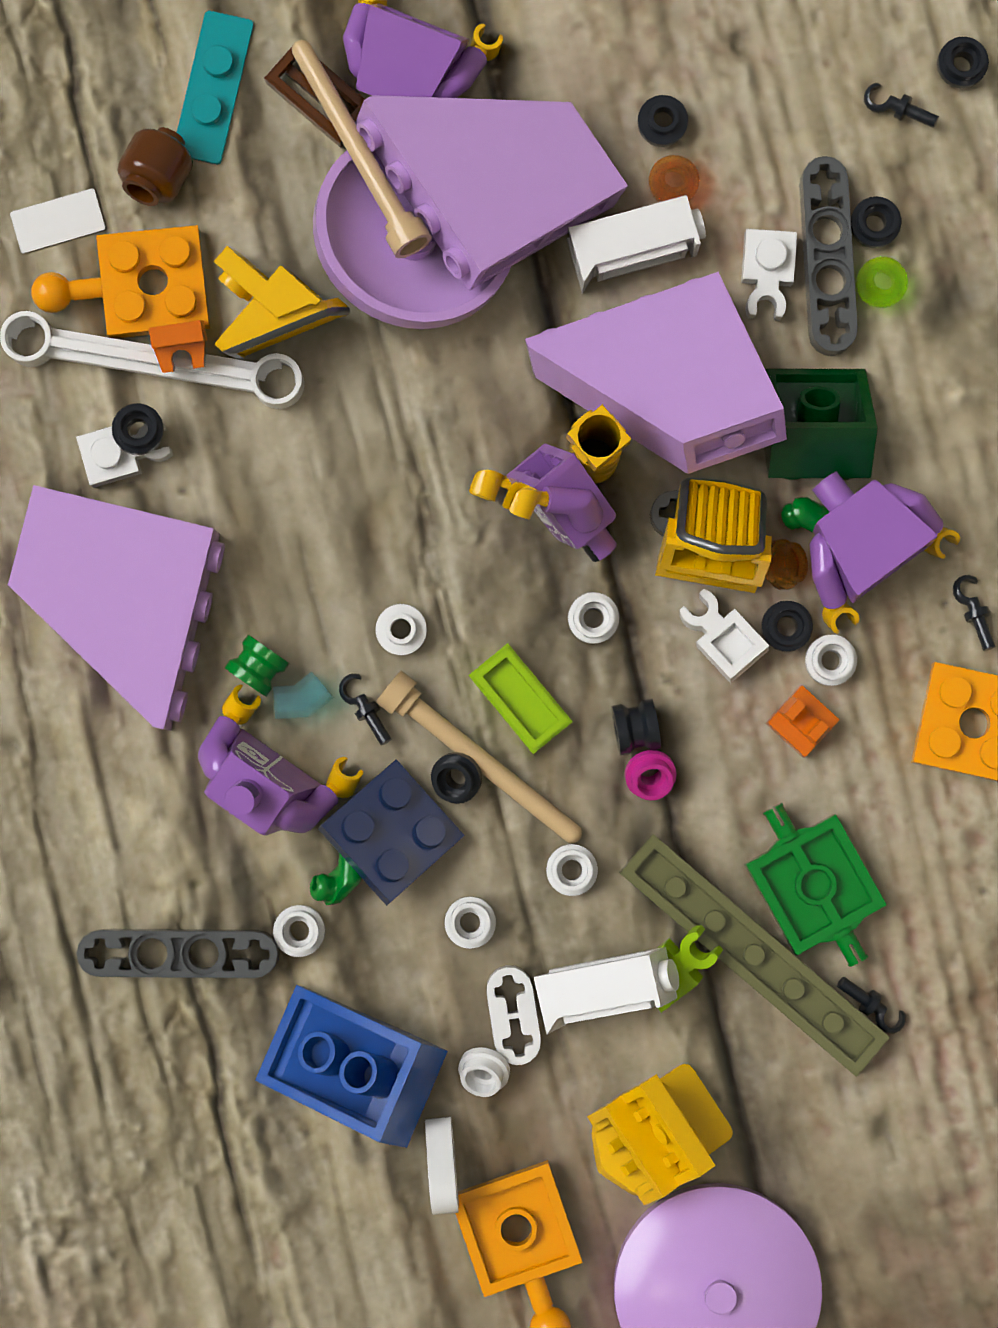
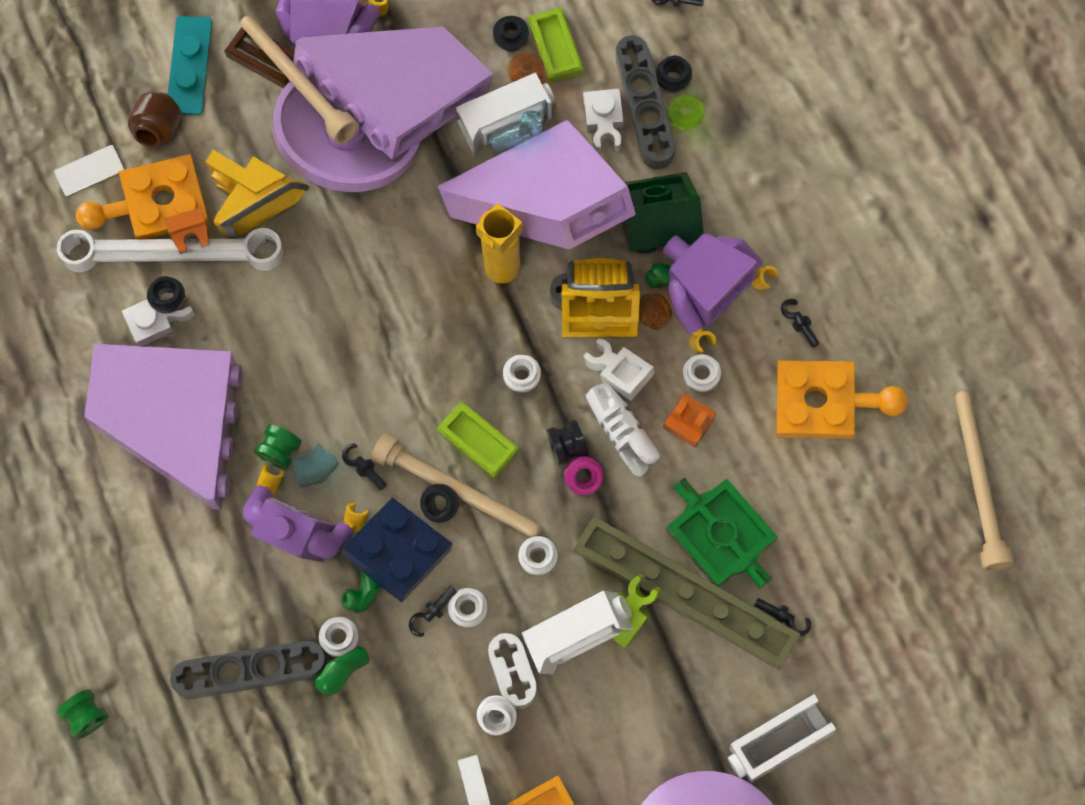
camera: 10 degrees left, 15 degrees down
blue slope [255,985,448,1148] -> none
white plate [376,604,427,655] -> none
medium lavender torso [469,443,617,562] -> none
yellow piece [587,1064,733,1205] -> none
black plate [761,601,813,652] -> none
none -> green arm [314,646,370,696]
none -> black hand [408,585,457,637]
none -> clear light blue arm [490,110,543,152]
none -> lime tile [527,7,583,84]
none -> white hinge [585,382,660,477]
none -> white window [727,694,836,784]

